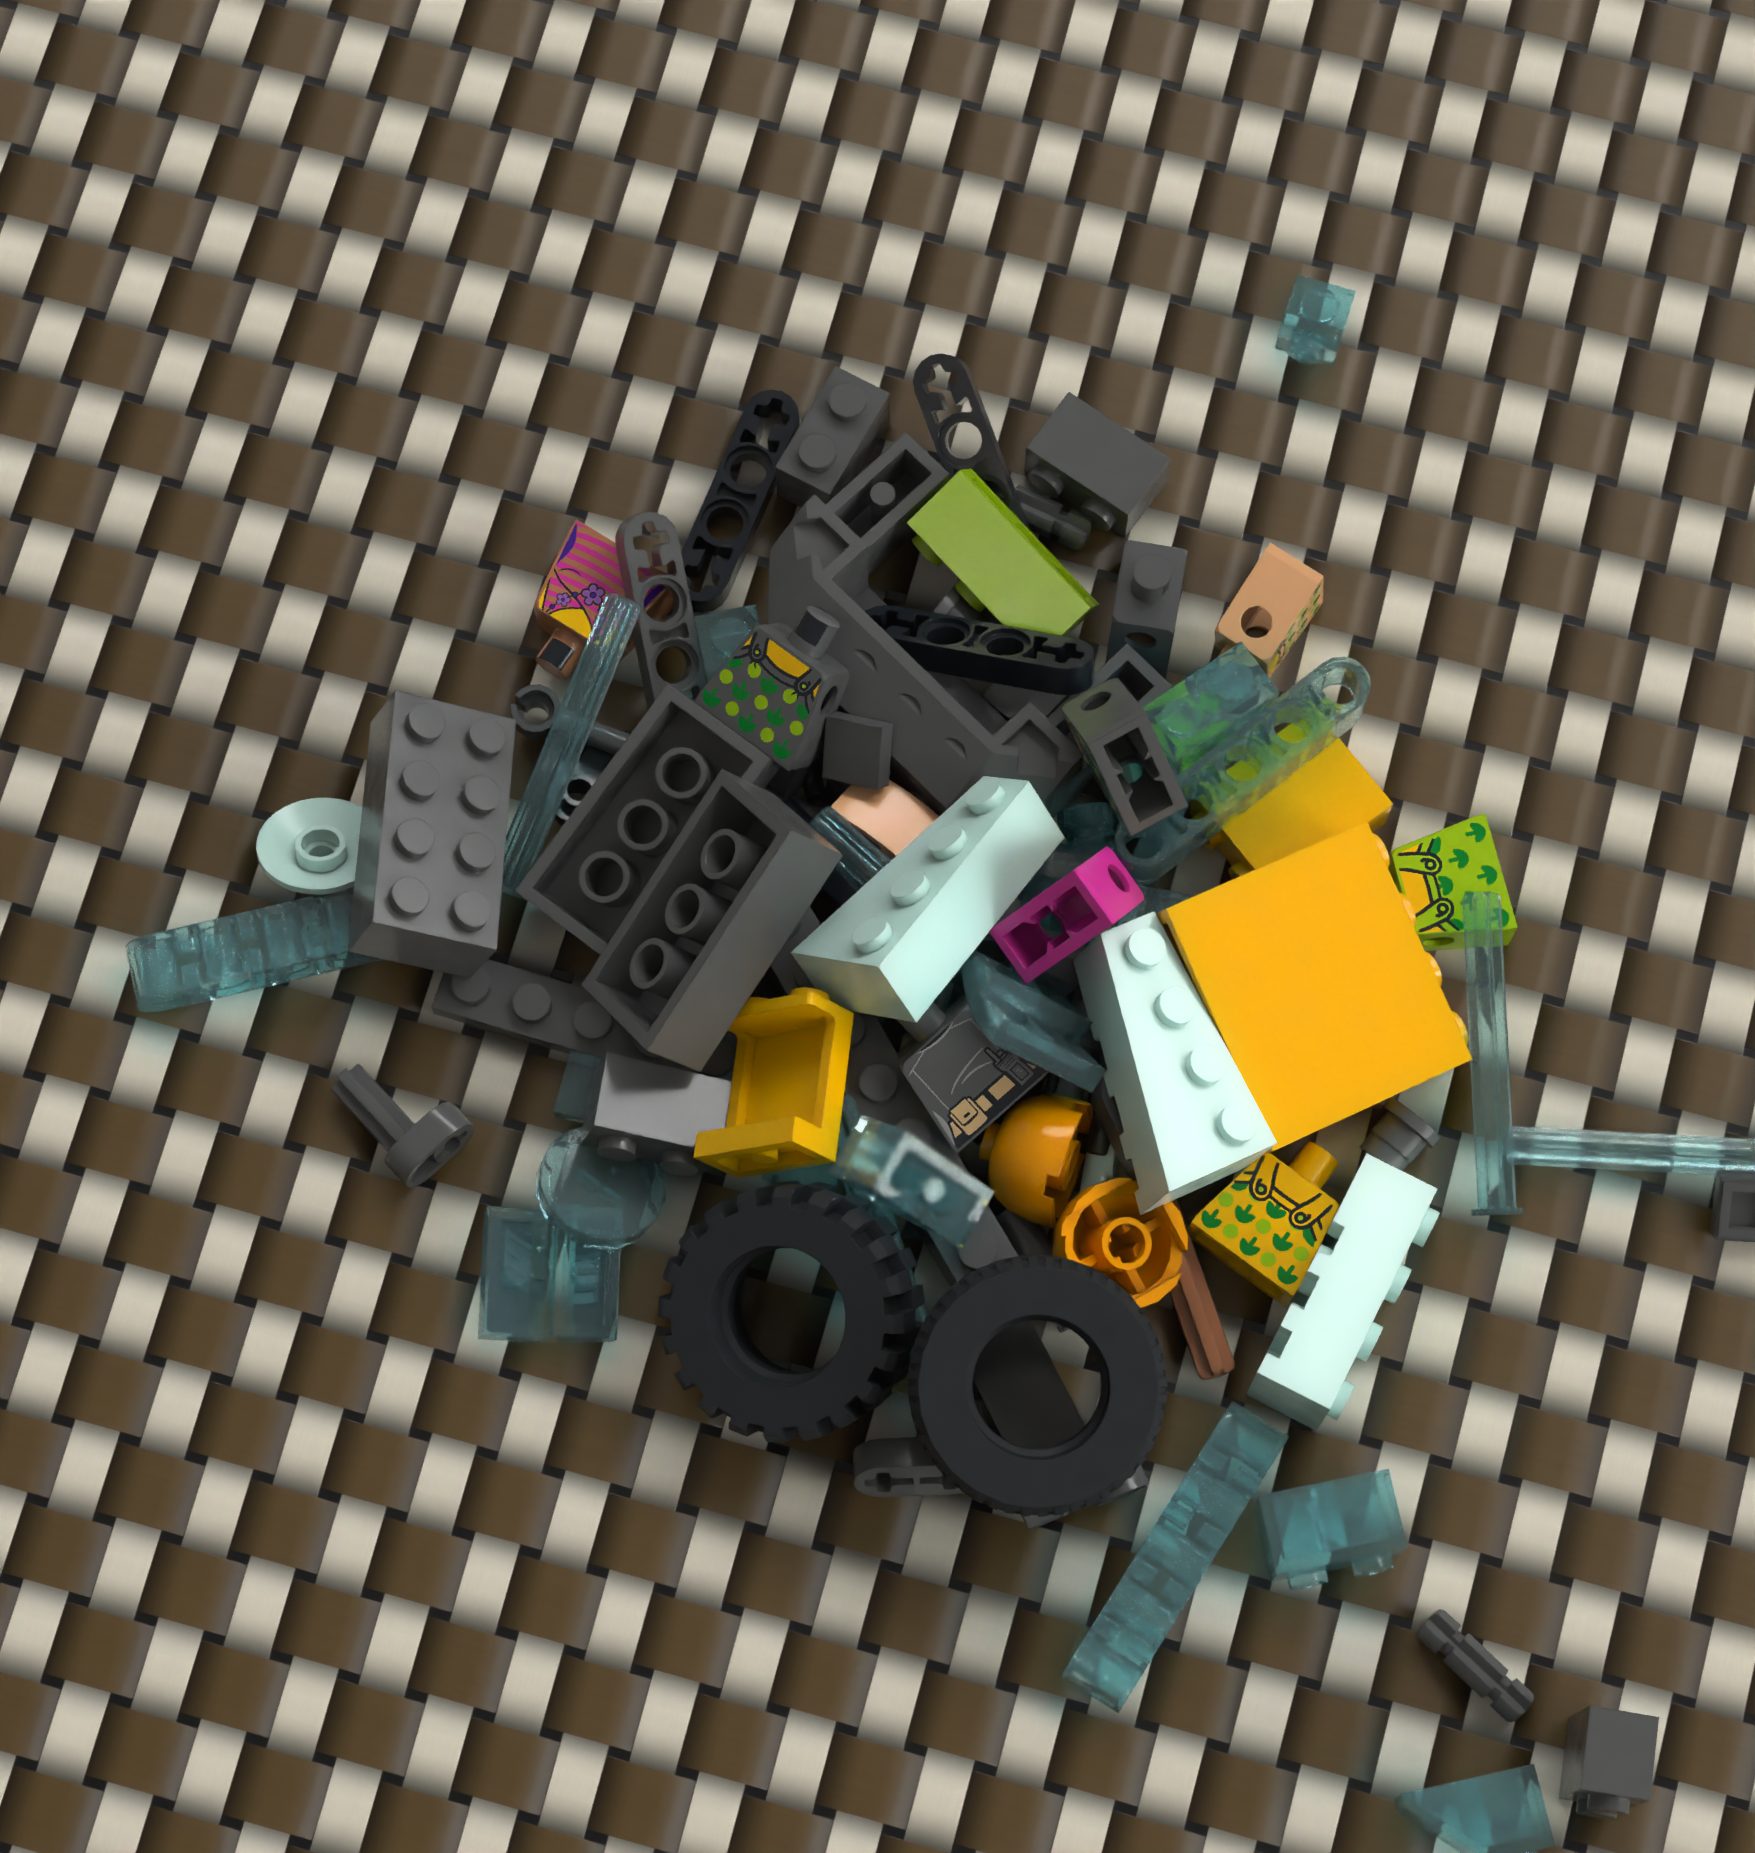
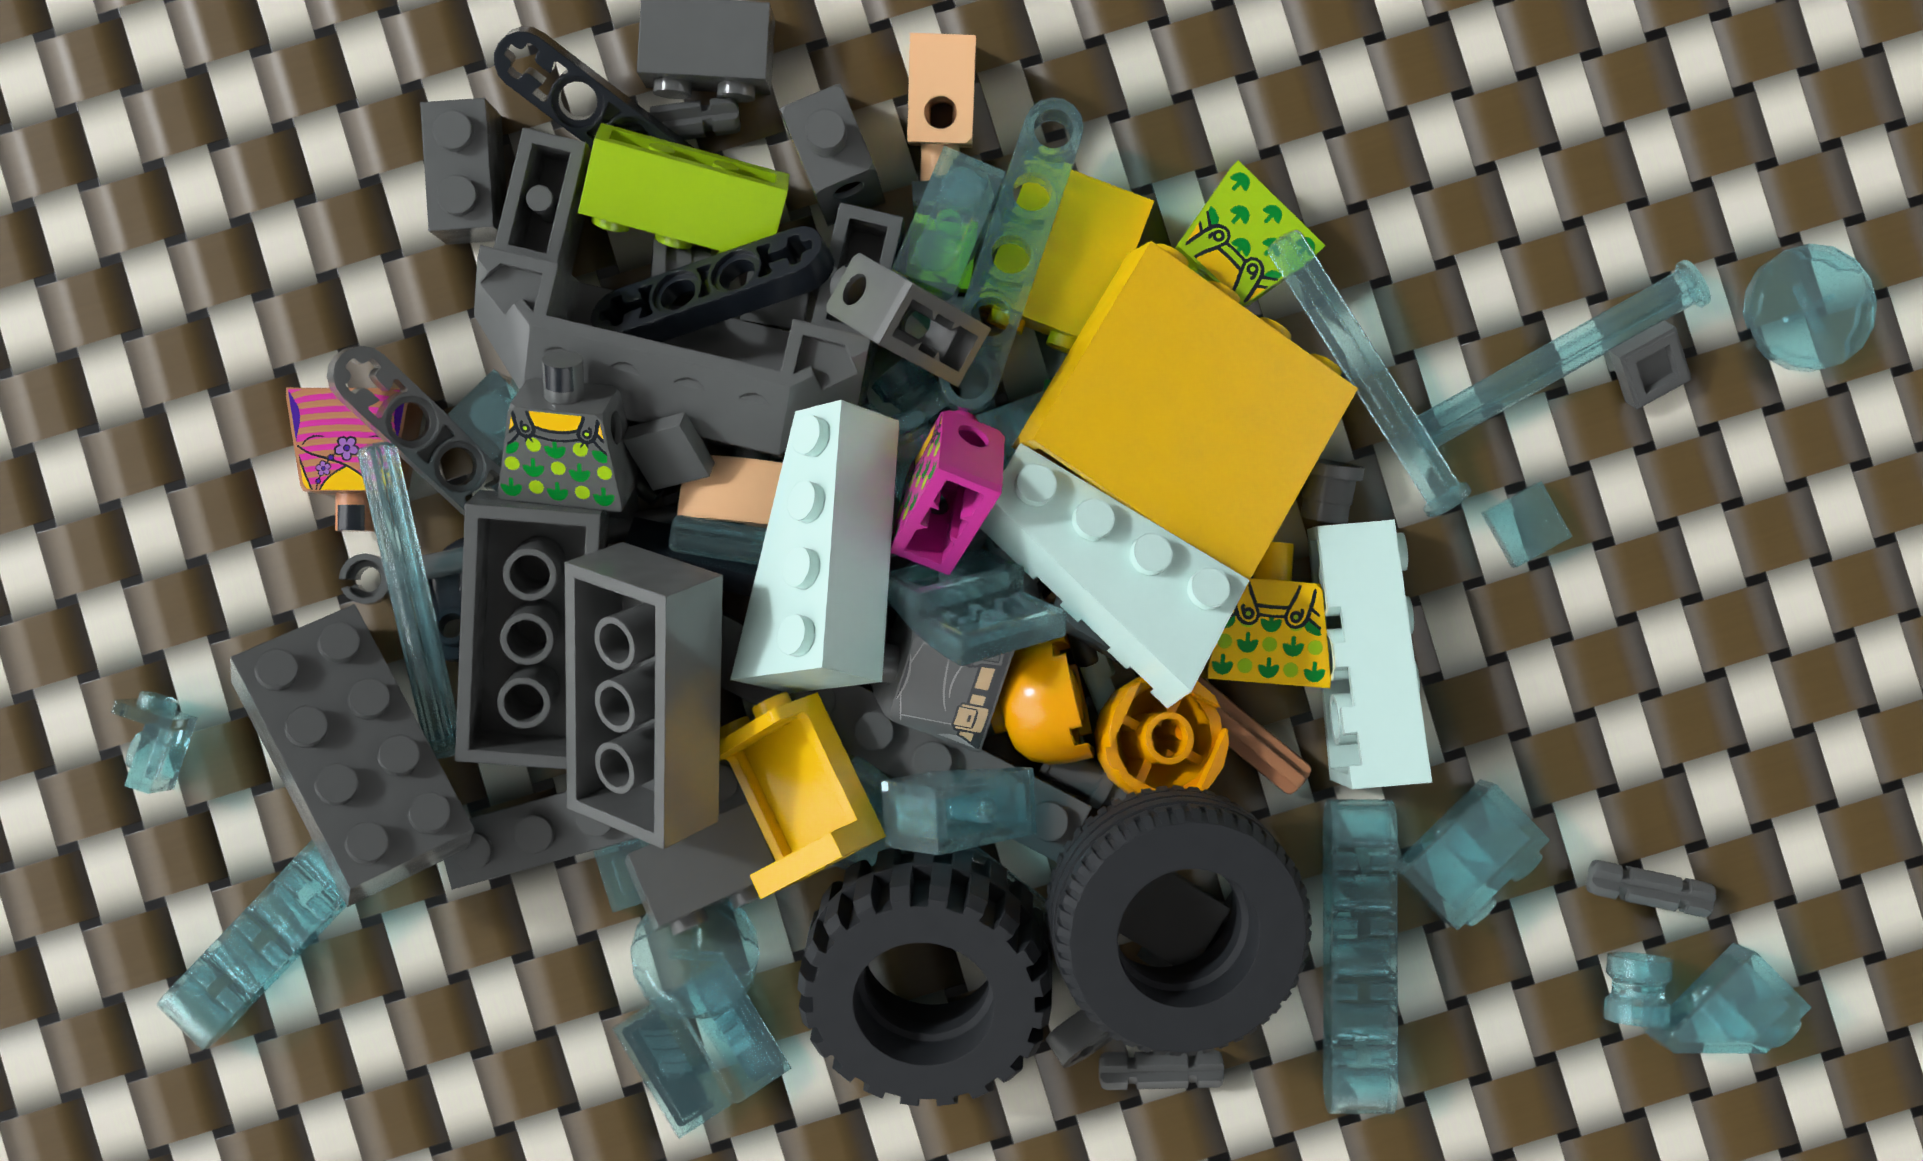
camera: 30 degrees left, 15 degrees up
light aqua dish [256,798,362,895] -> none
dark grey piece [331,1064,475,1188] -> none
black beam [681,389,800,613] -> none
dark grey brick [1559,1706,1659,1819] -> none
none -> clear light blue bracket [111,691,198,794]
none -> dark grey axle [1099,1050,1225,1090]
none -> clear light blue tile [1481,481,1572,568]
none -> clear light blue wheel [1603,952,1674,1027]

